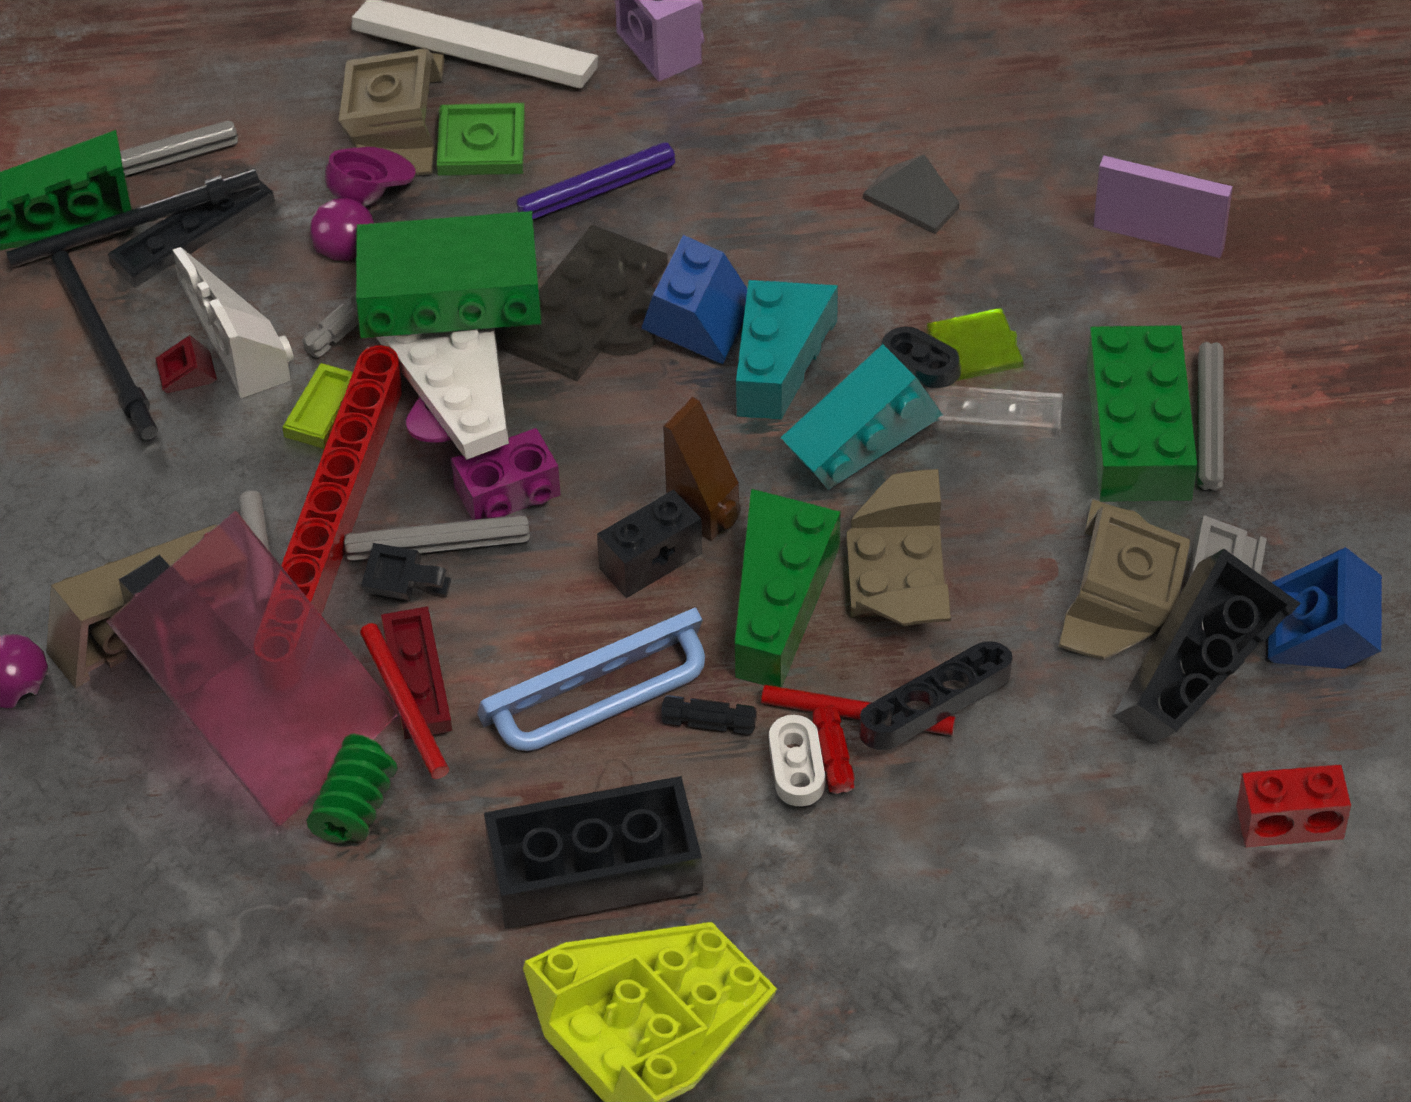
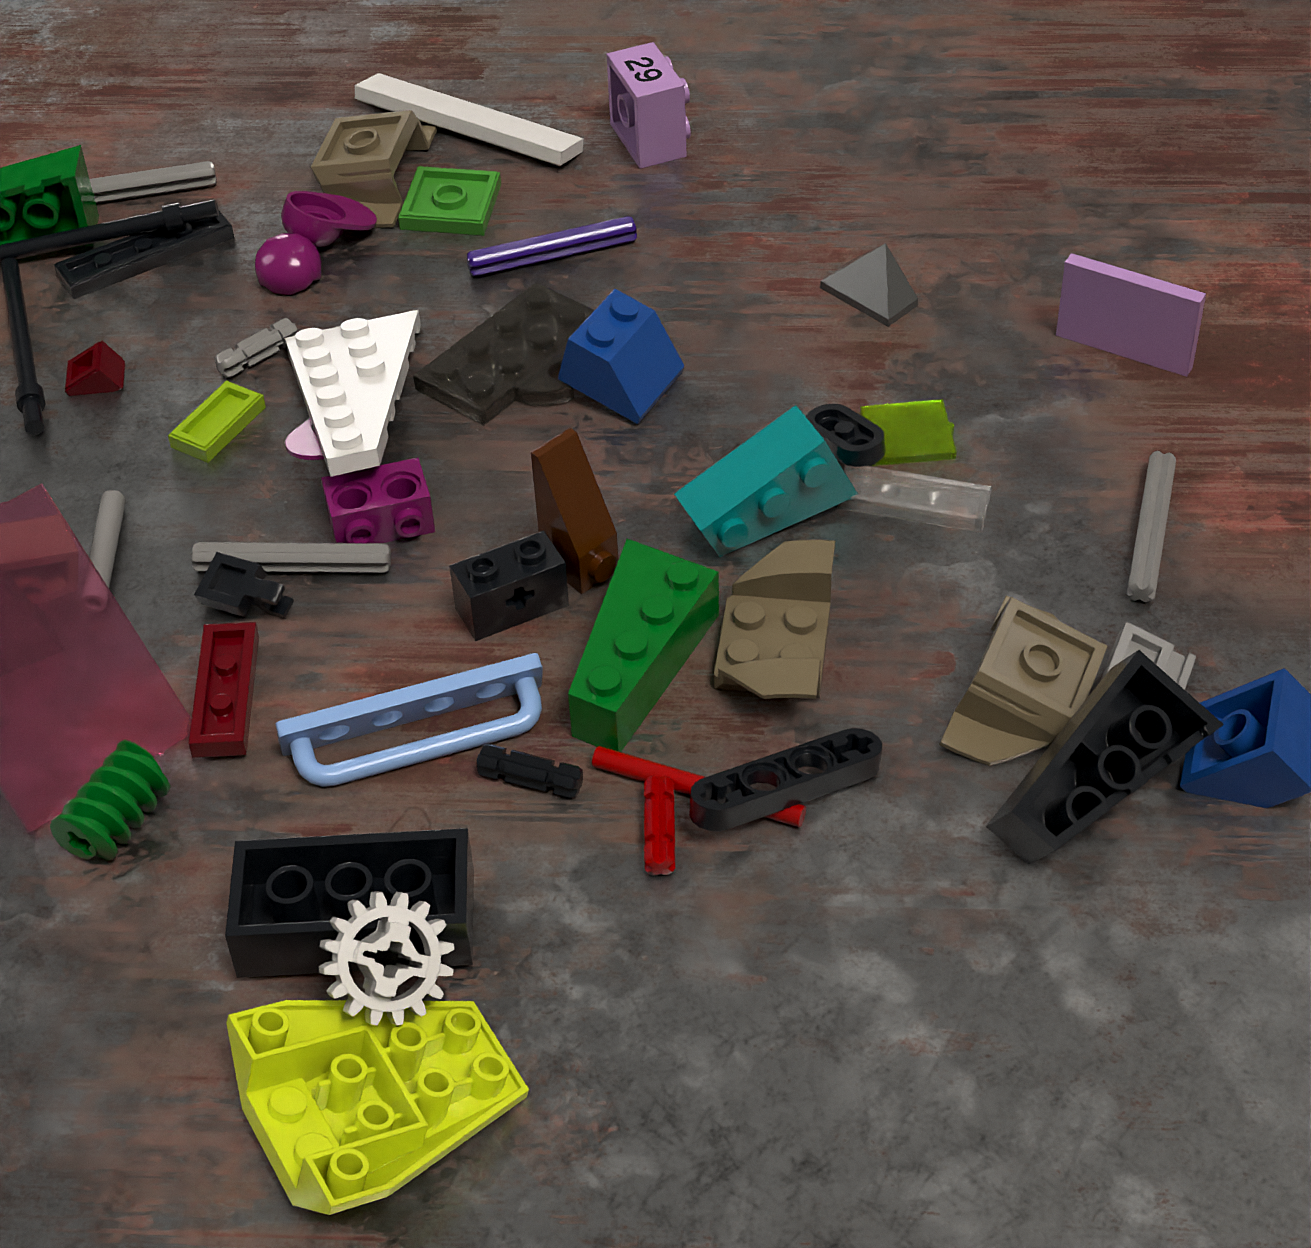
camera: 10 degrees right, 5 degrees down
white wedge [173,247,294,398] -> none
red beam [252,345,402,691] -> none
green panel [356,211,541,338] -> none
red bar [360,623,449,779] -> none
teal wedge [736,280,838,420] -> none
white plate [769,715,825,806] -> none
green brick [1087,325,1197,502] -> none
red brick [1236,764,1351,848] -> none
none -> white gear [318,891,455,1026]

